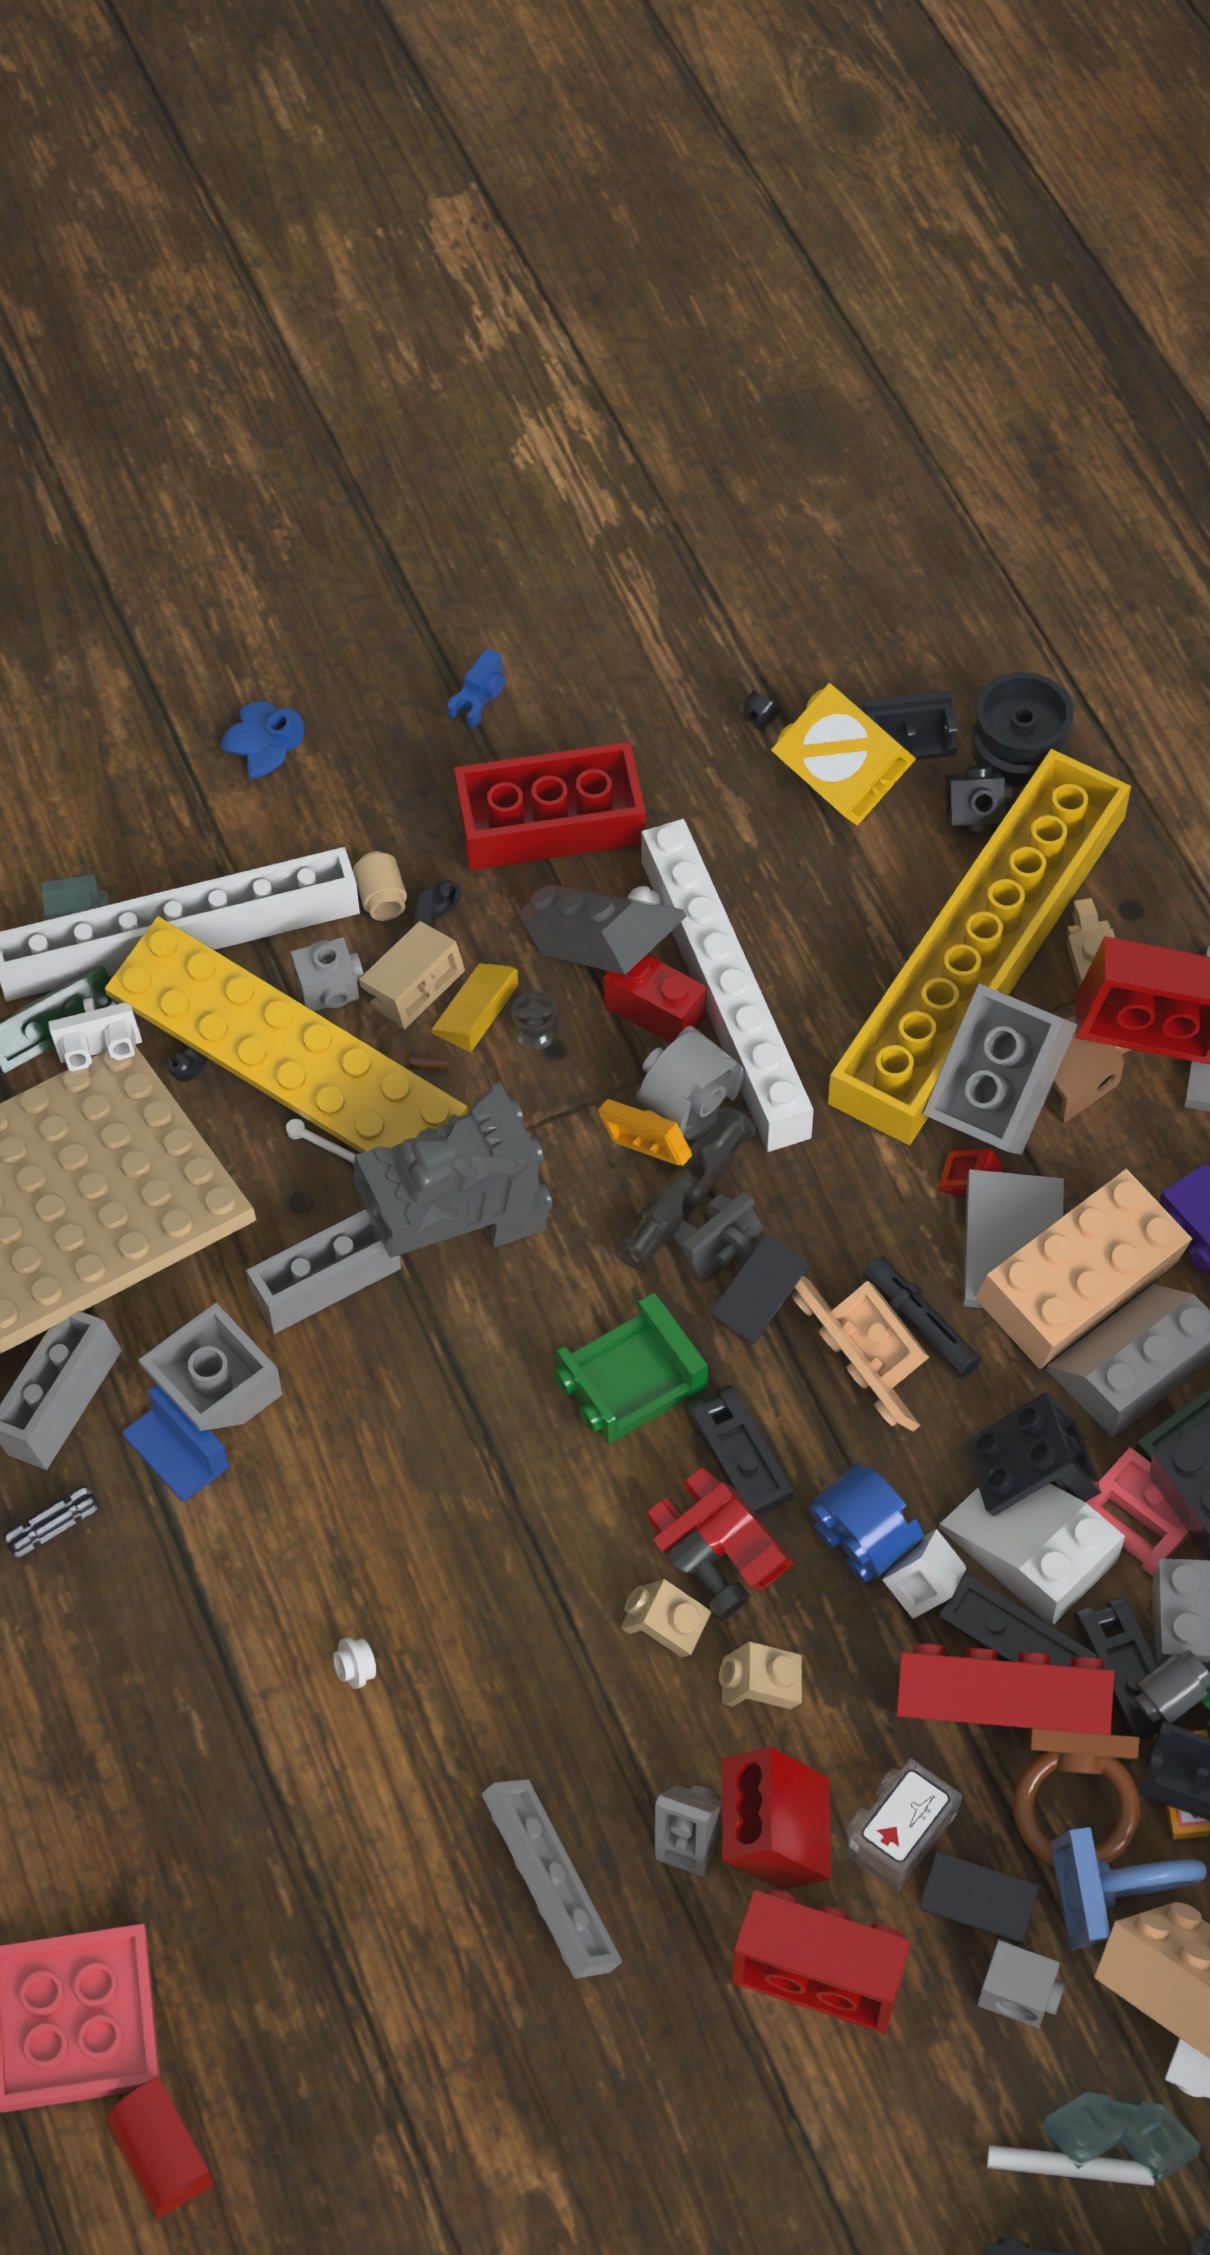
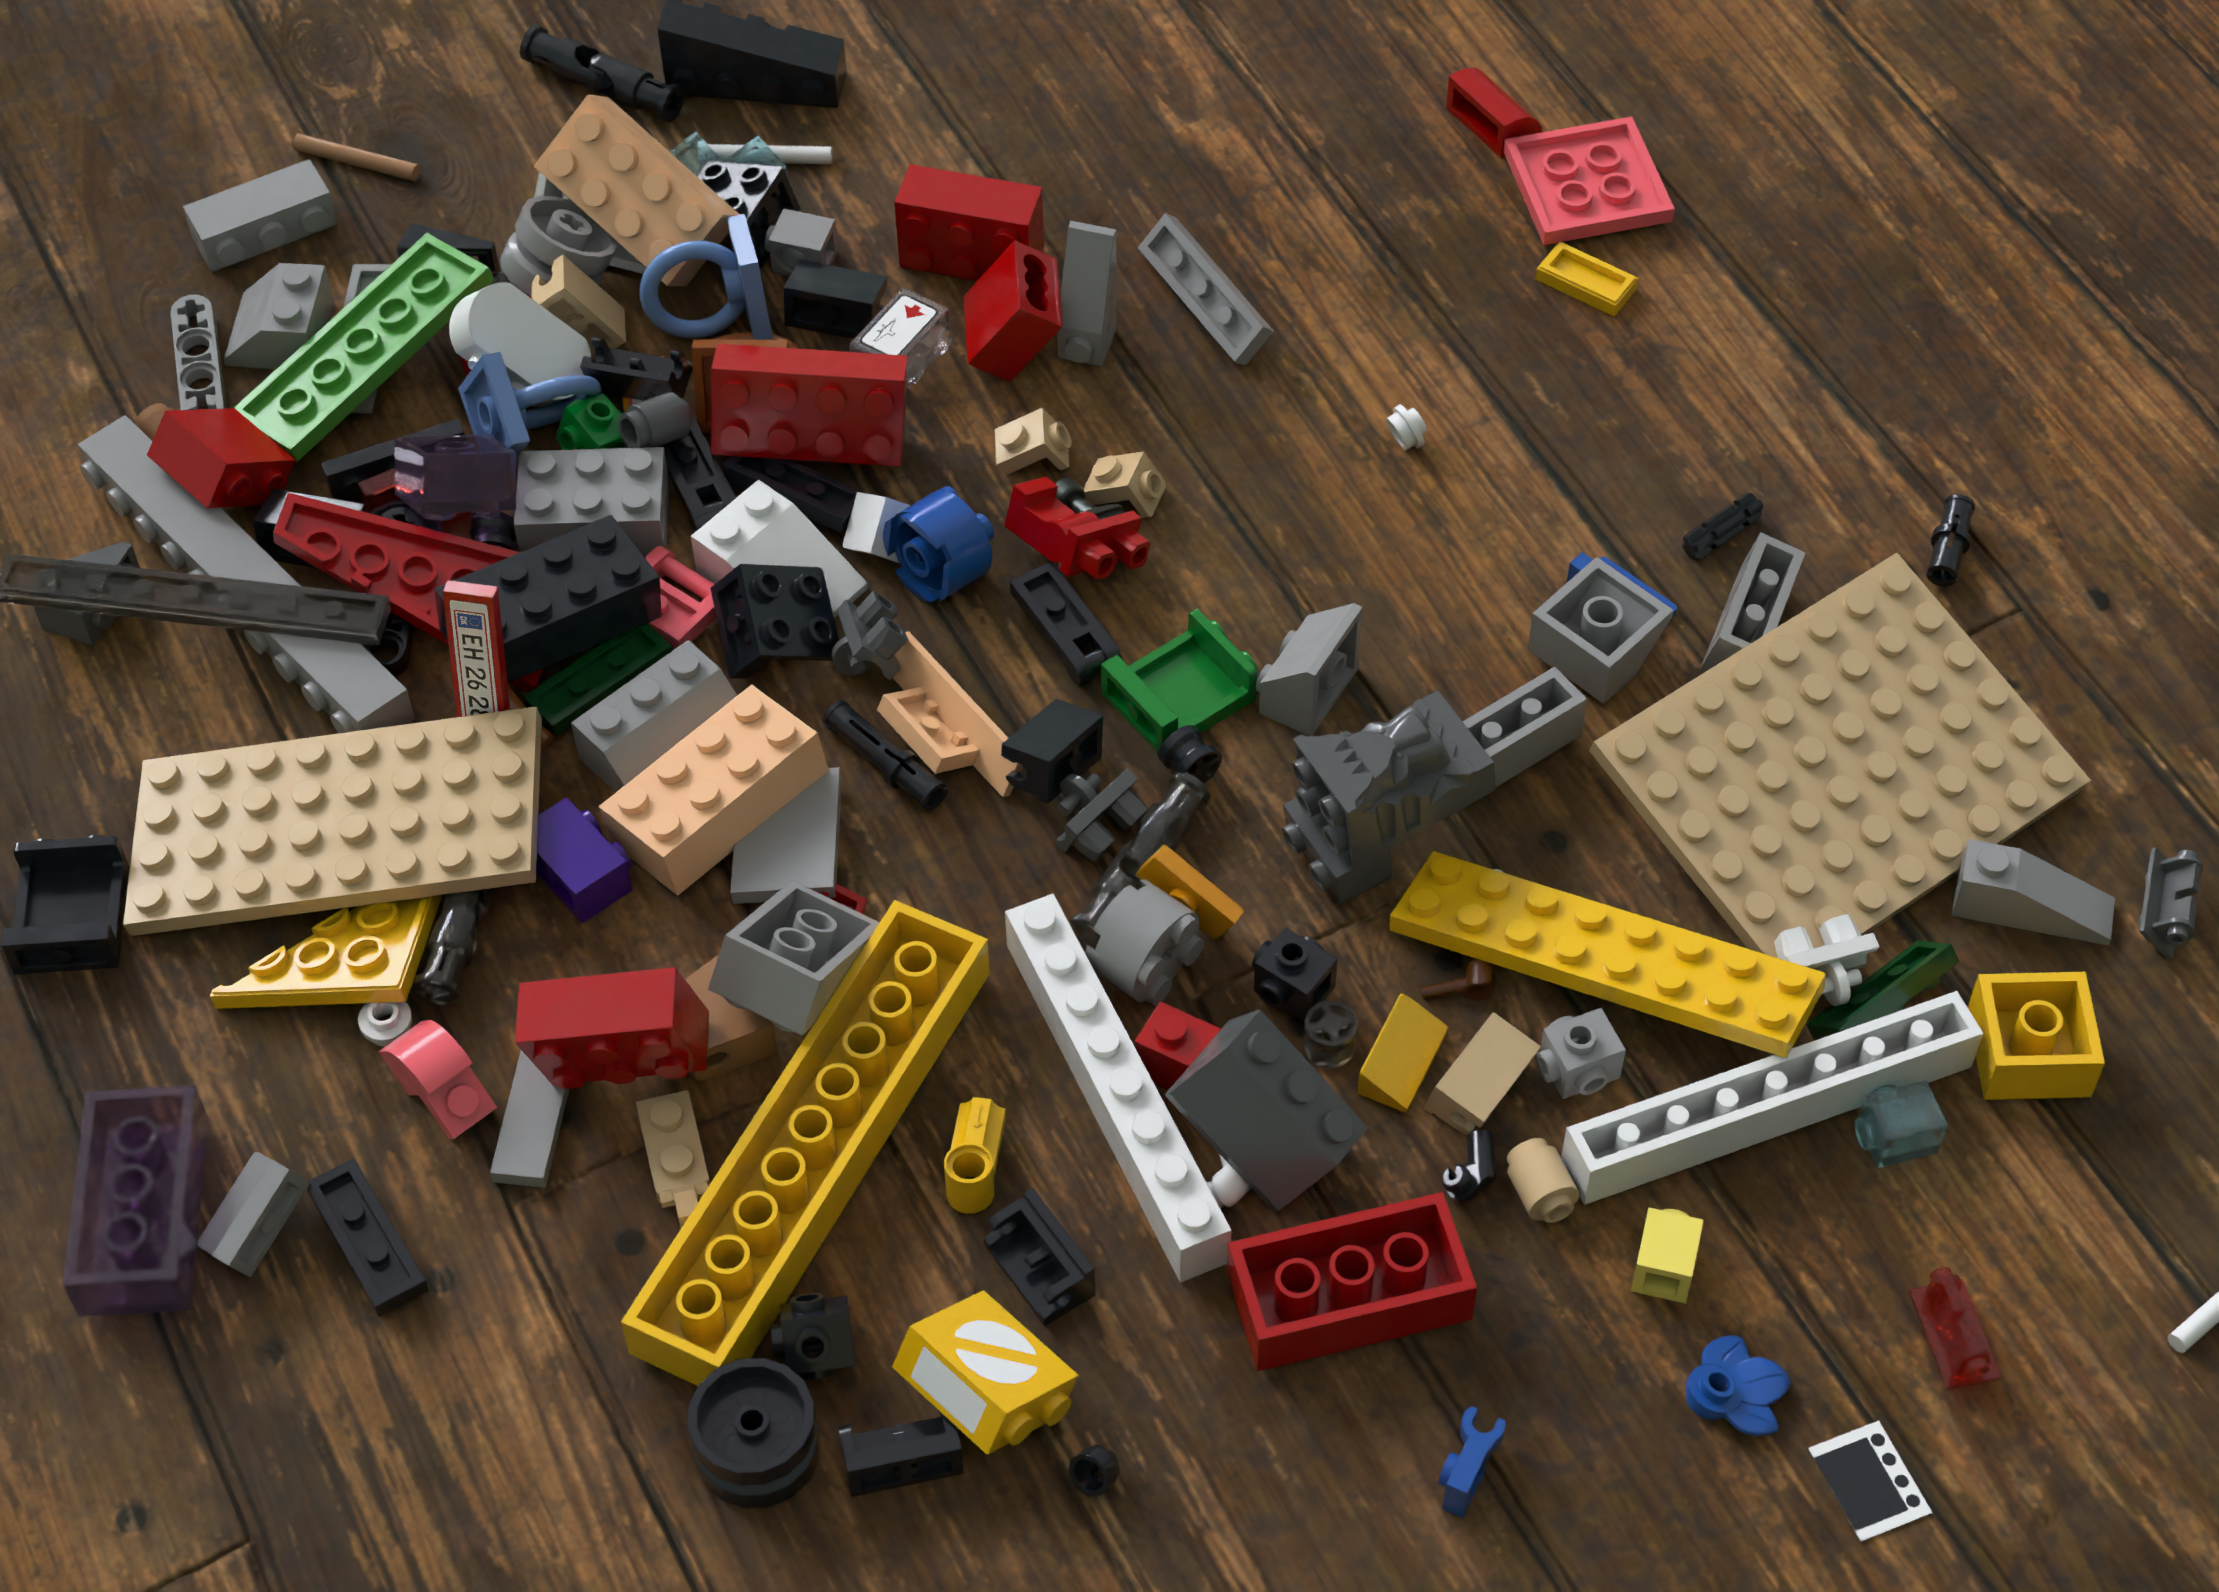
camera: 175 degrees right, 5 degrees down
none -> black bracket [697,162,800,268]
none -> dark grey hips [832,591,908,680]
none -> yellow piece [944,1097,1006,1214]
none -> black hinge [984,1188,1095,1326]
none -> black wheel [1158,725,1222,789]
none -> black brick [1252,927,1338,1023]
none -> light grey slope [1256,603,1363,736]
none -> yellow tile [1535,241,1639,317]
none -> light yellow brick [1631,1207,1704,1304]
none -> black sticker [1808,1420,1932,1541]
none -> clear red hinge [1909,1267,2001,1390]

